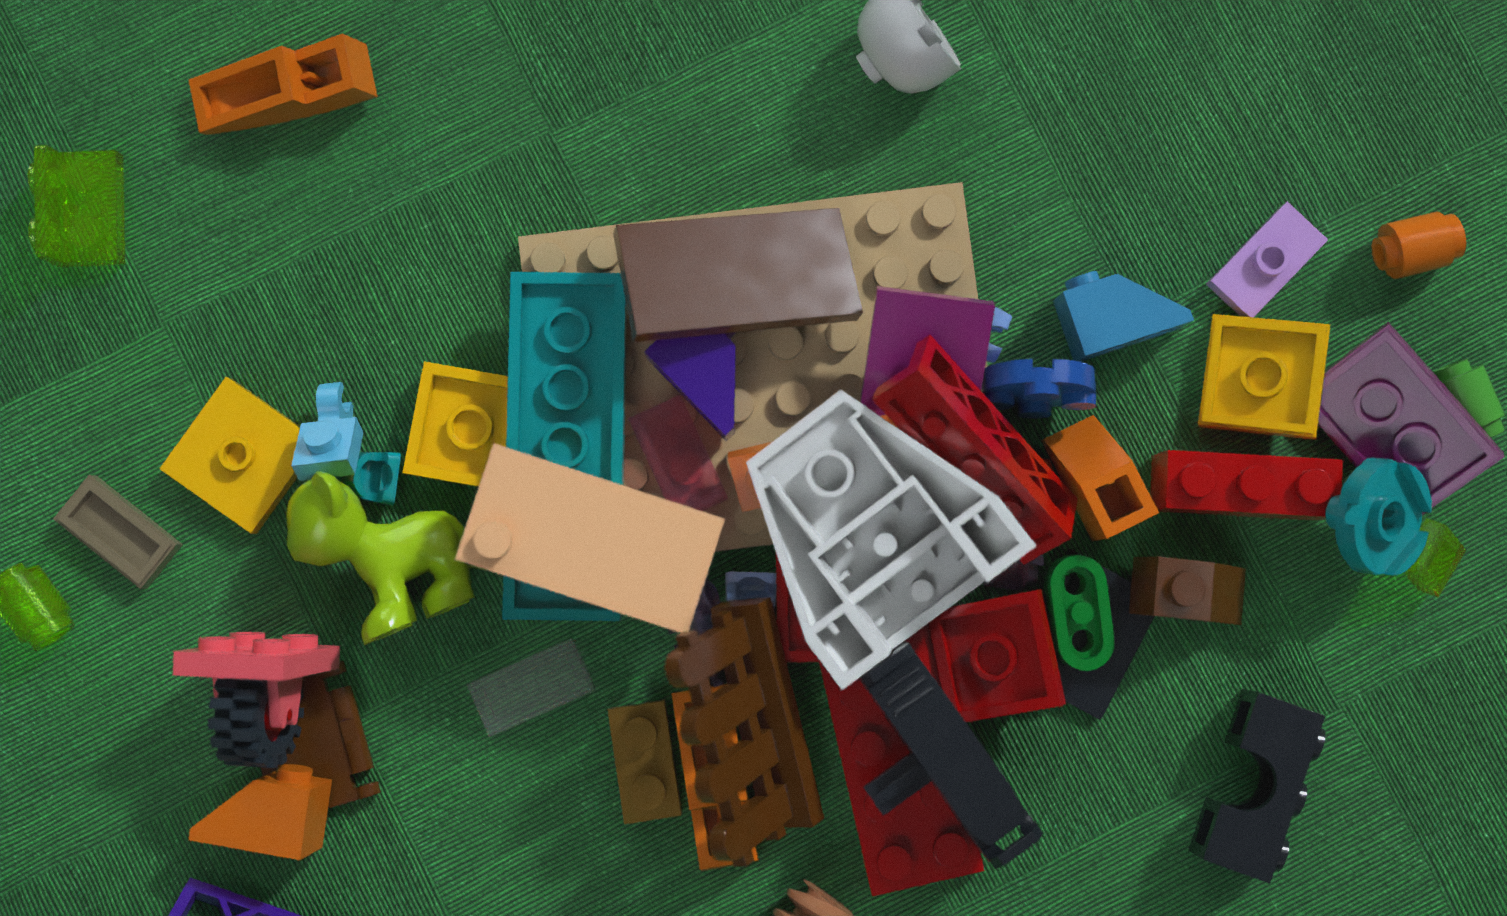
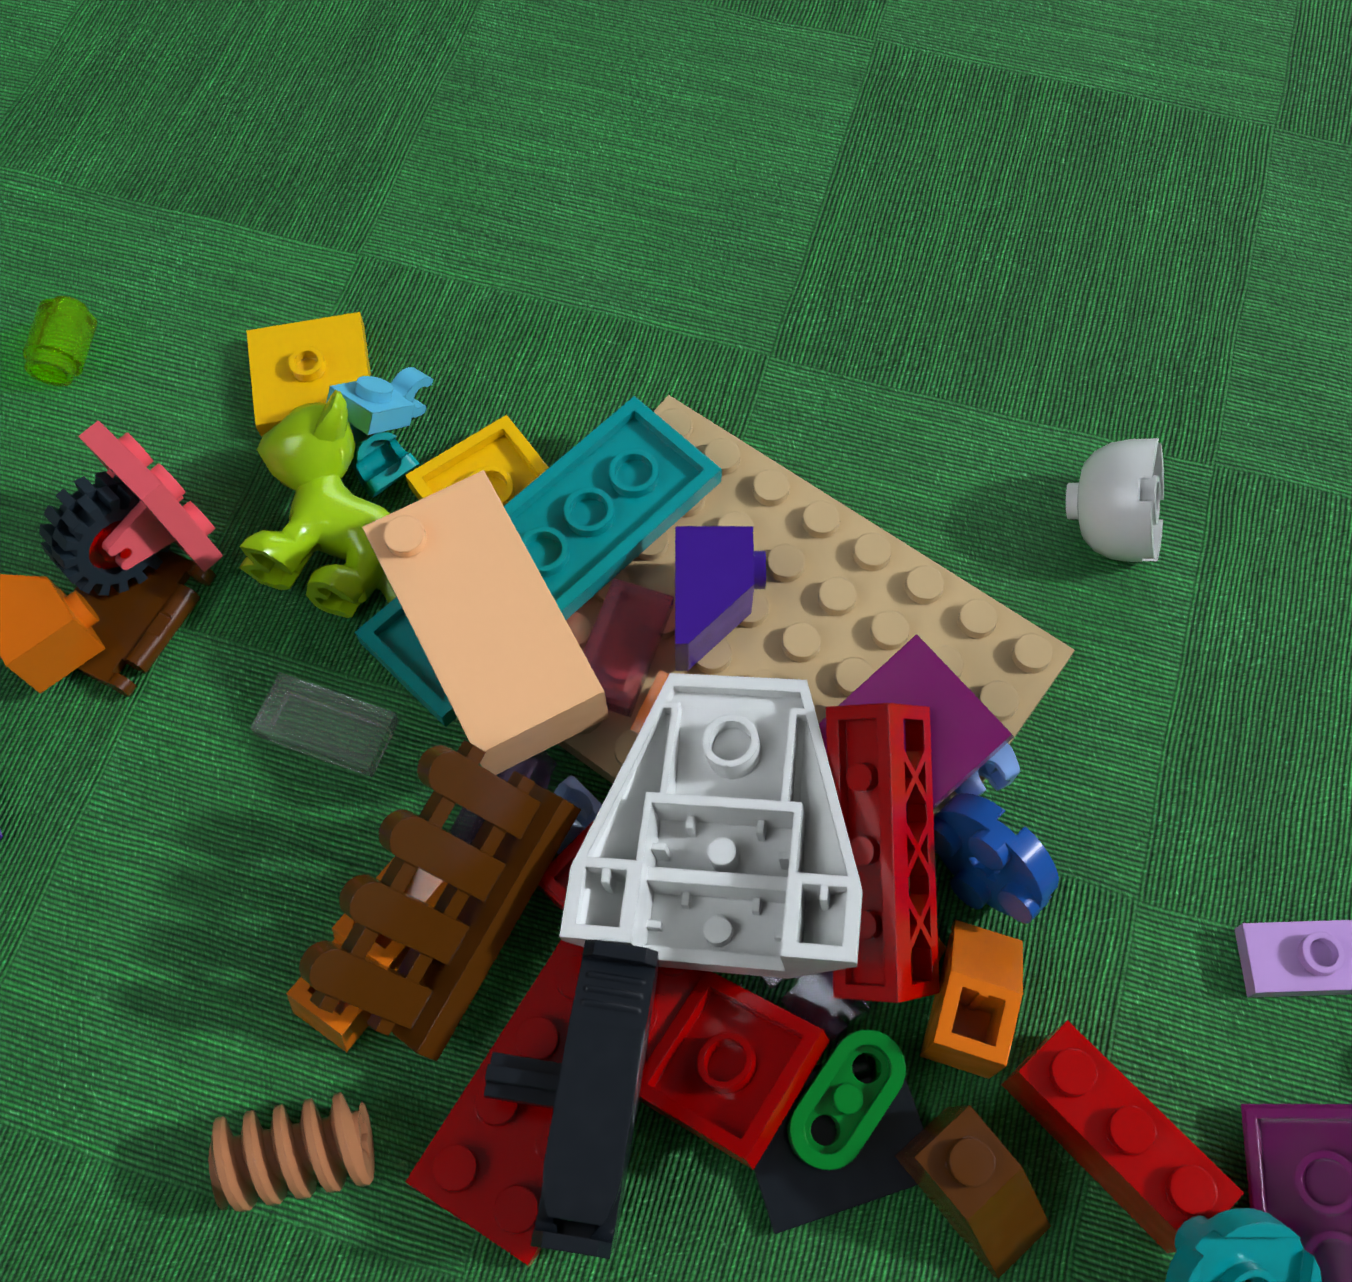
camera: 45 degrees right, 20 degrees down
clear neon green bracket [28,145,125,267] -> none
dark tan tile [53,474,183,589] -> none
orange slope [189,33,378,135] -> none
pearl gold plate [607,699,682,824] -> none
tile [613,208,863,342] -> none
dark azure slope [1053,271,1194,362] -> none
yellow plate [1198,314,1330,440] -> none

